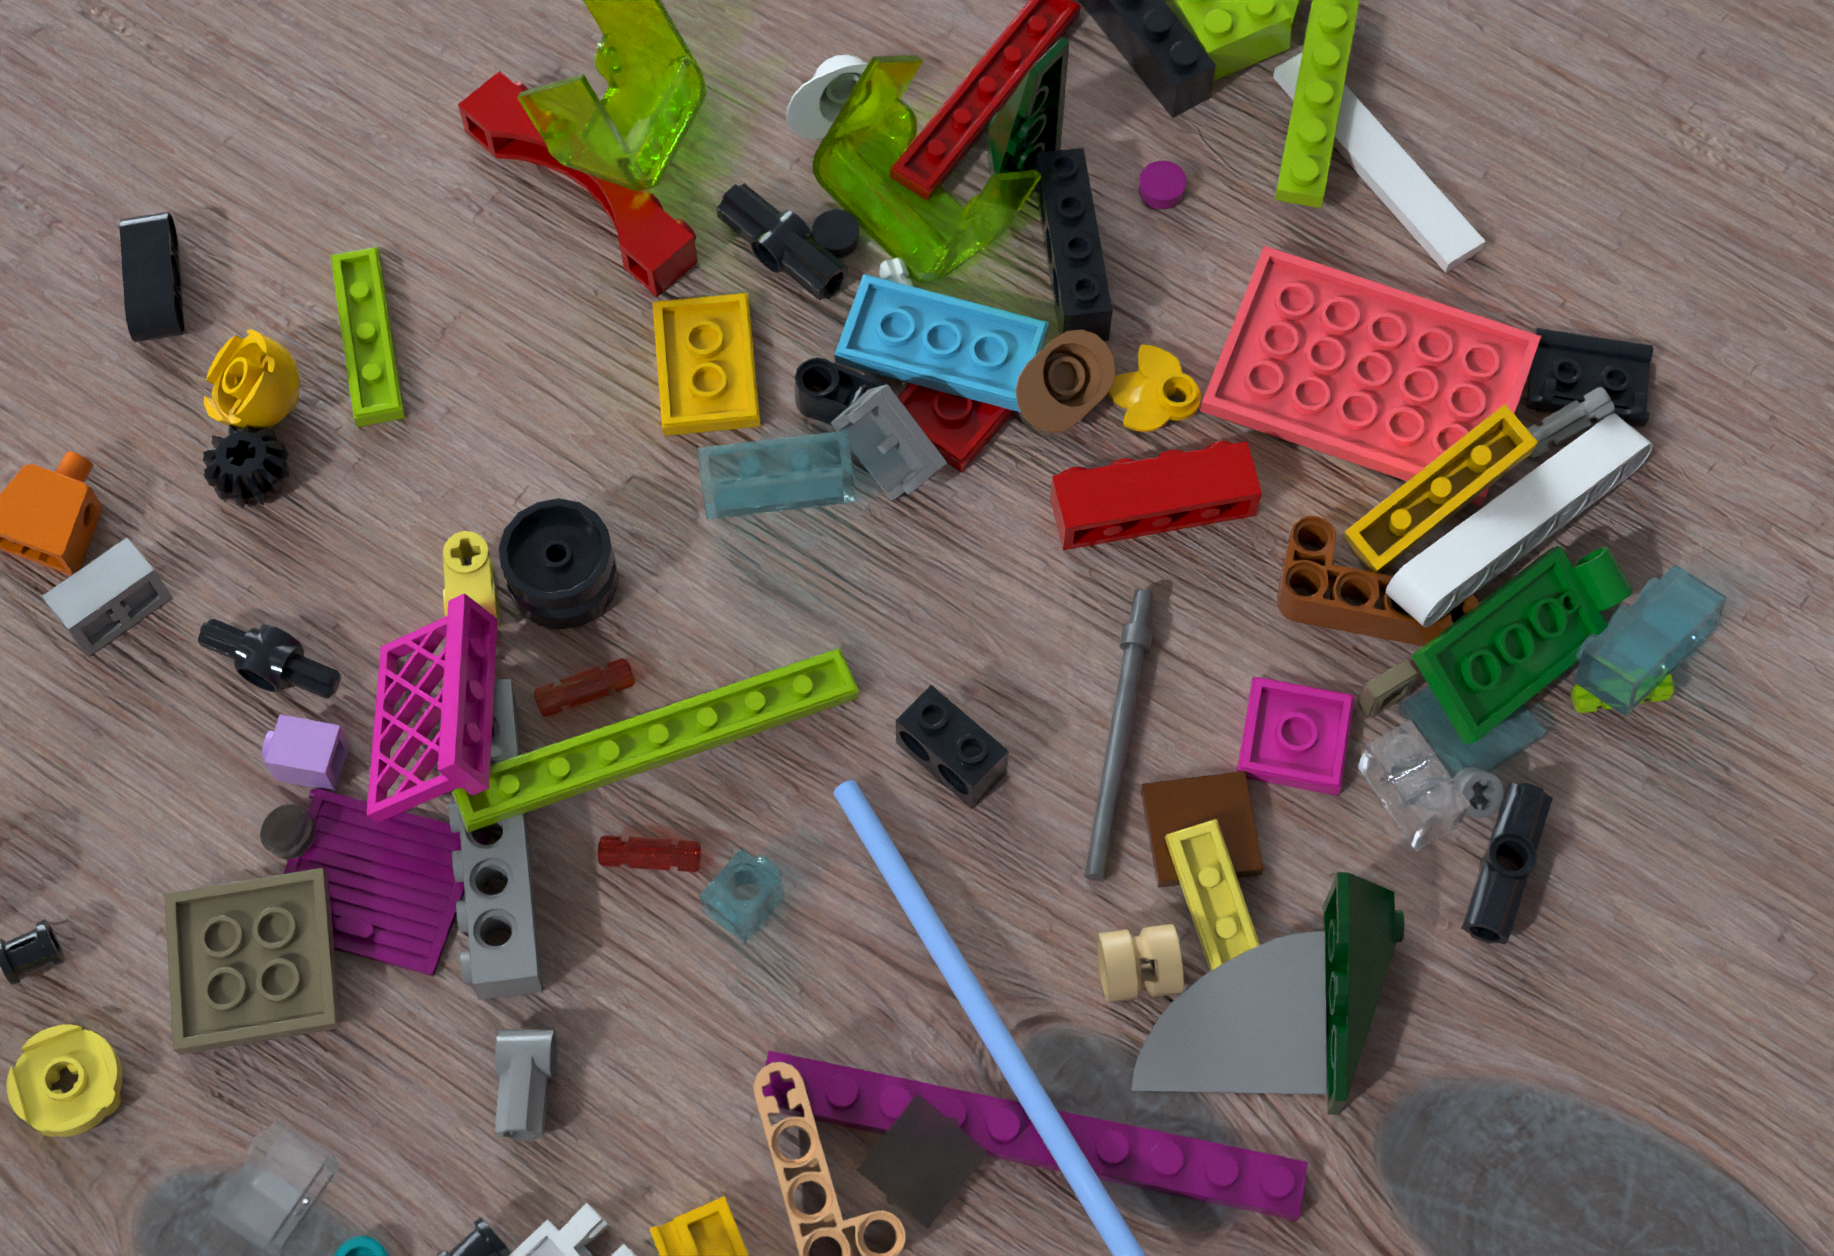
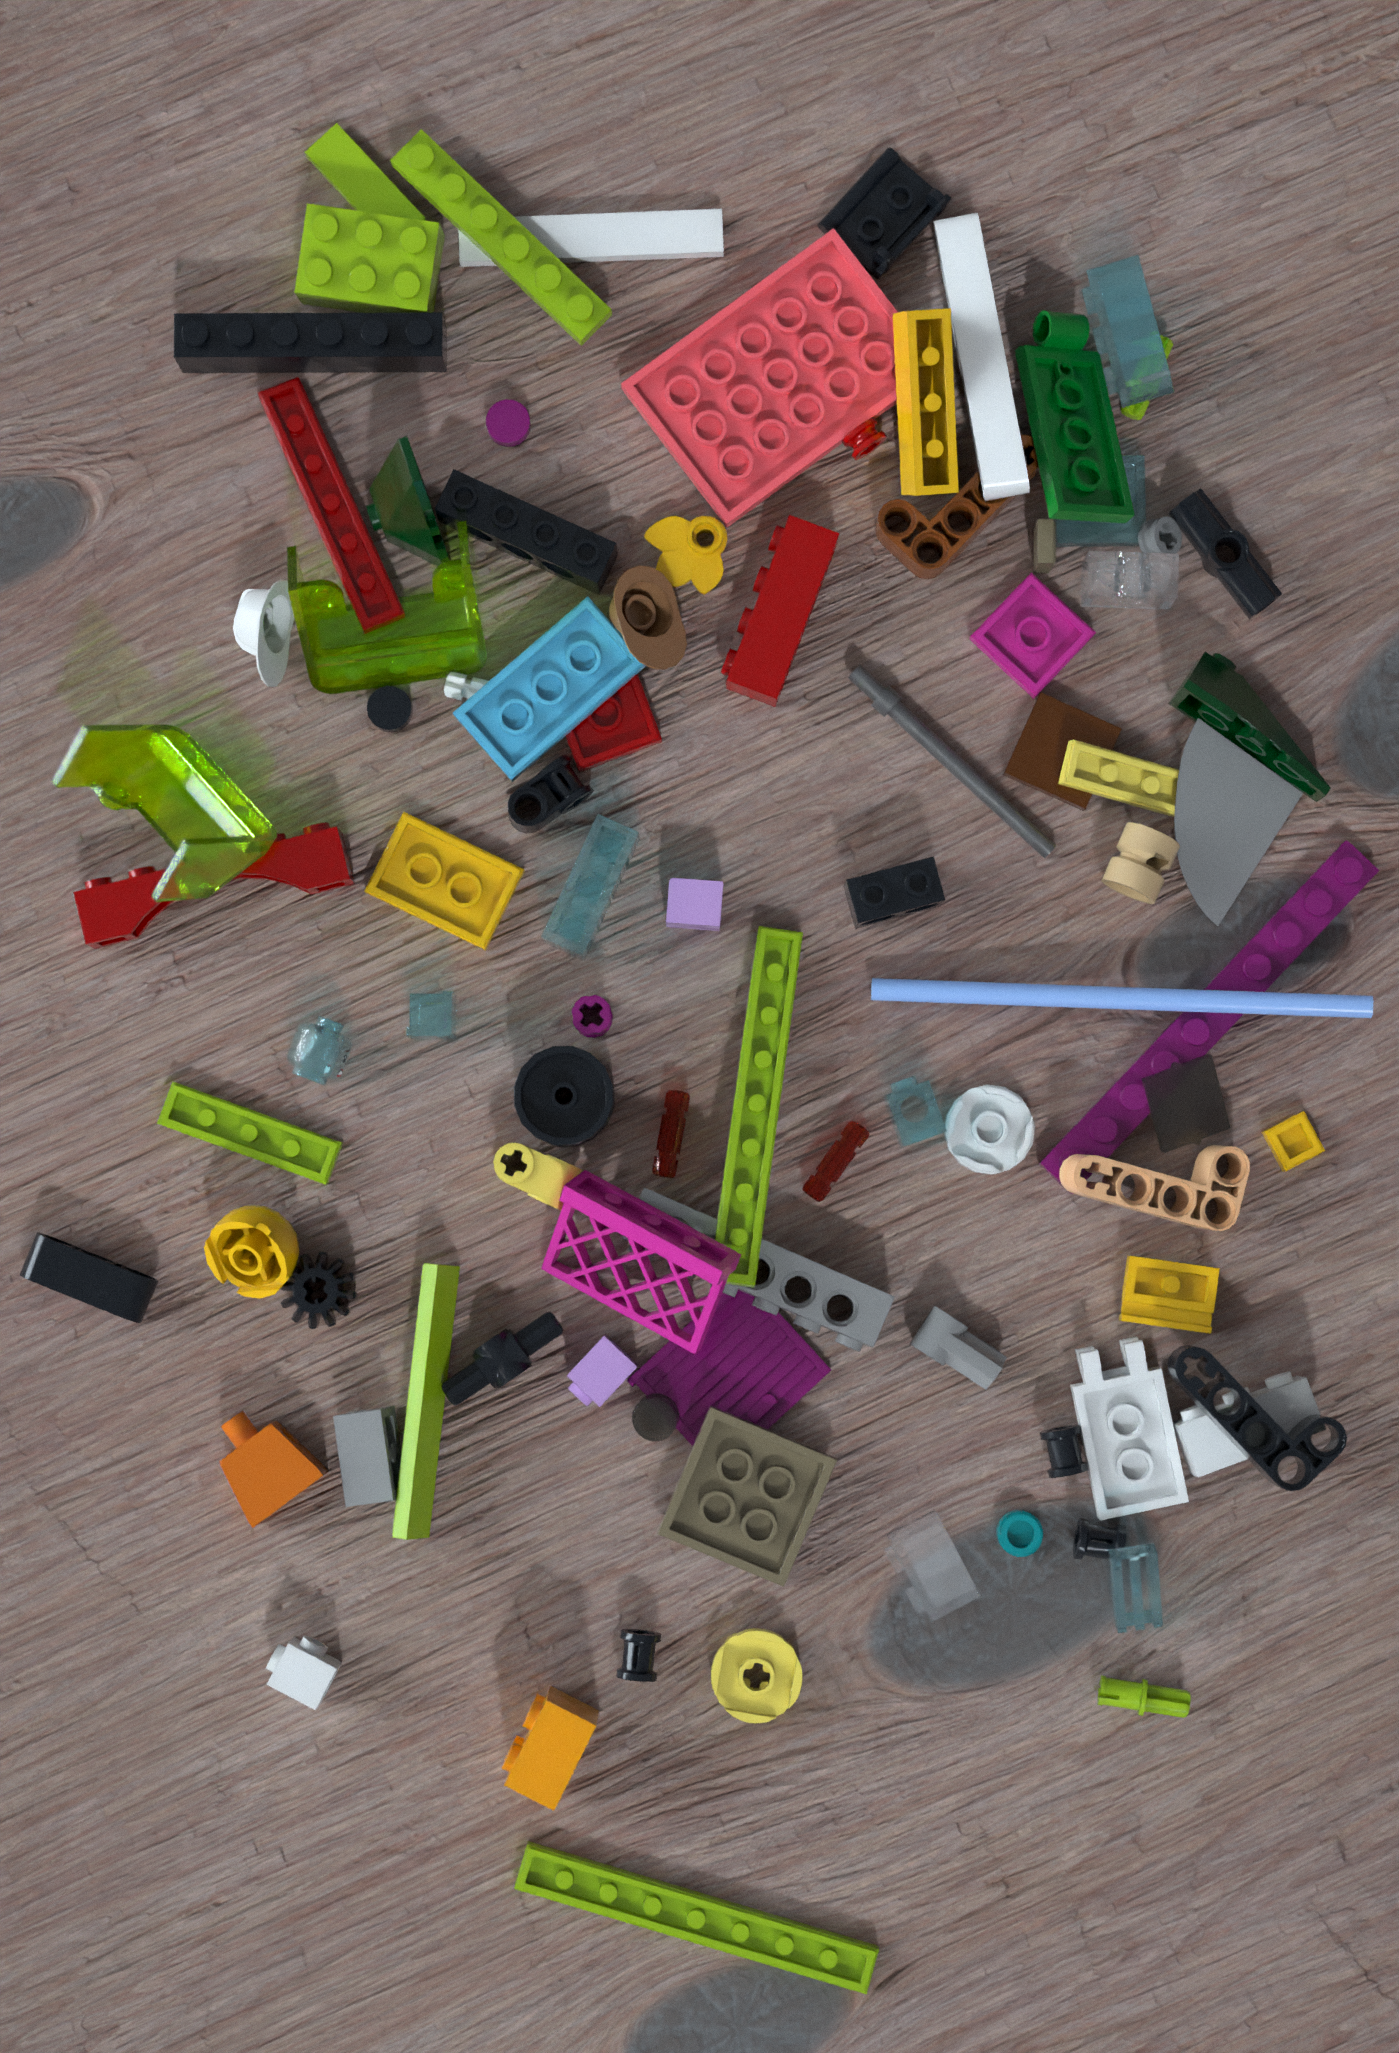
camera: 60 degrees left, 20 degrees up
black piece [716,183,848,301] -> none
light grey hinge [831,384,947,500] -> none
light grey axle [1527,387,1615,457] -> none
none -> clear light blue head [286,1016,352,1086]
none -> lime tile [392,1263,460,1540]
none -> clear light blue panel [406,991,456,1040]
none -> magenta bush [572,995,613,1038]
none -> lavender panel [666,878,723,931]
none -> red bush [842,418,887,461]
none -> white tile [944,1084,1035,1175]

